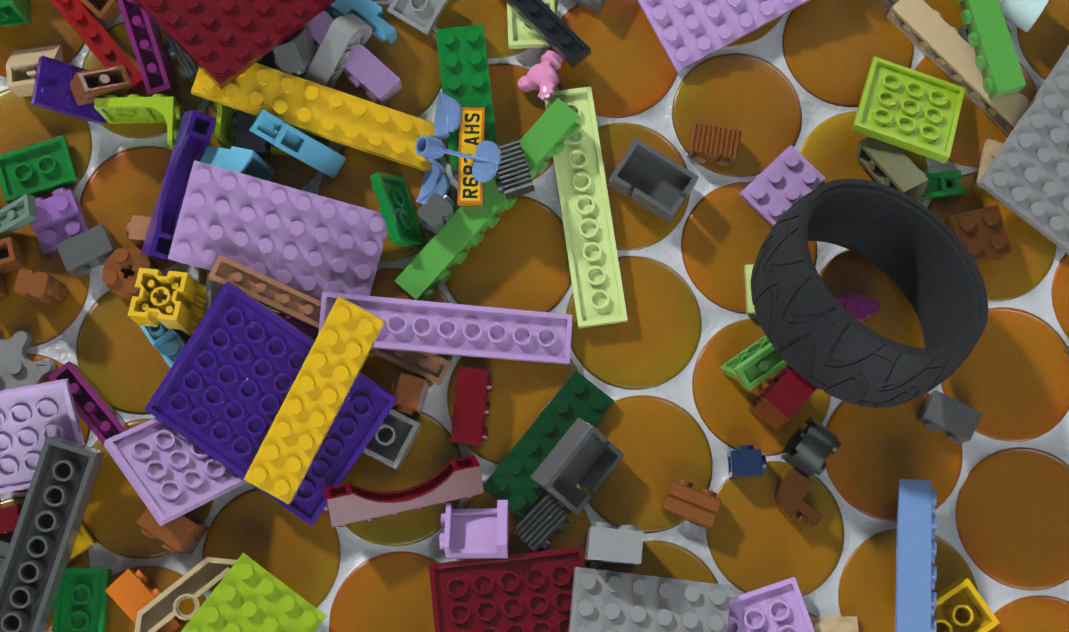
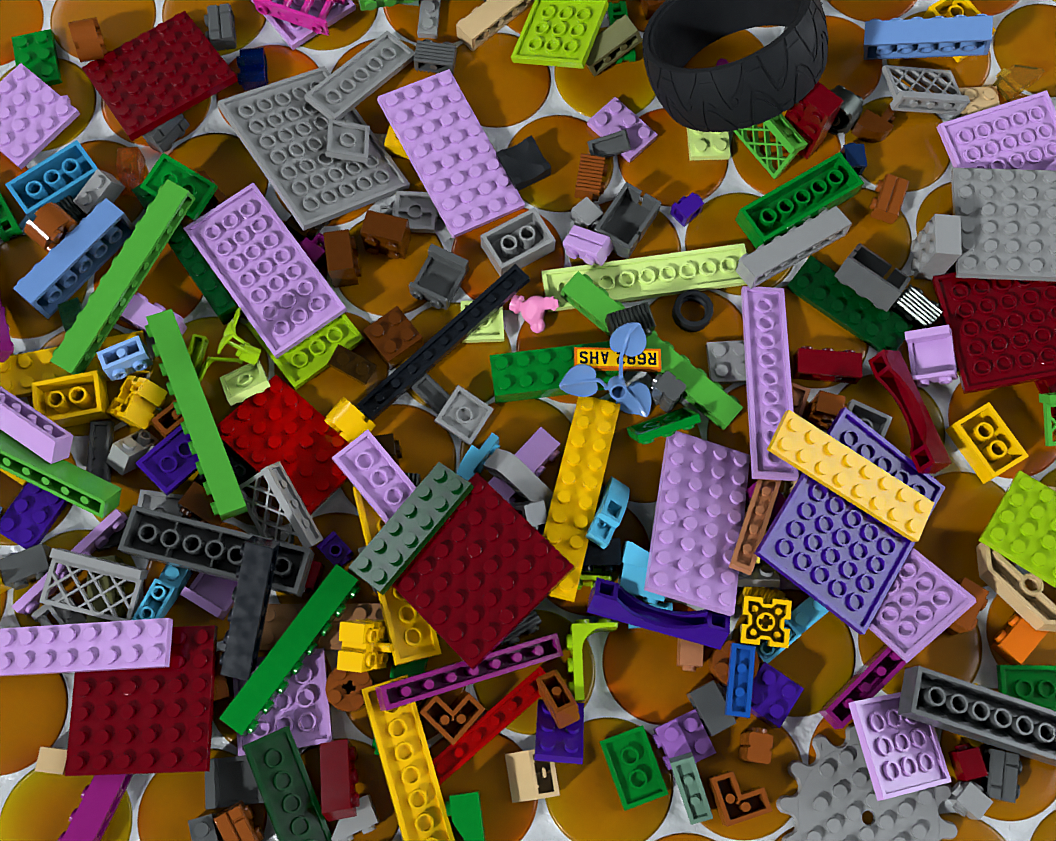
camera: 95 degrees left, 5 degrees down
none -> light grey brick [480,207,556,277]
none -> black brick [496,135,551,191]
none -> lavender brick [563,225,614,266]
none -> light grey brick [571,196,603,231]
none -> dark grey tile [587,129,631,158]
none -> dark purple brick [670,192,704,227]
none -> black tyre [672,290,713,332]
none -> light grey plate [706,340,746,384]
none -> blue plate [725,643,756,718]
none -> green brick [735,152,864,249]
none -> light grey brick [736,206,852,289]
none -> dark purple brick [750,661,804,729]
none -> light grey fence [882,65,970,115]
none -> yellow brick [945,402,1029,484]

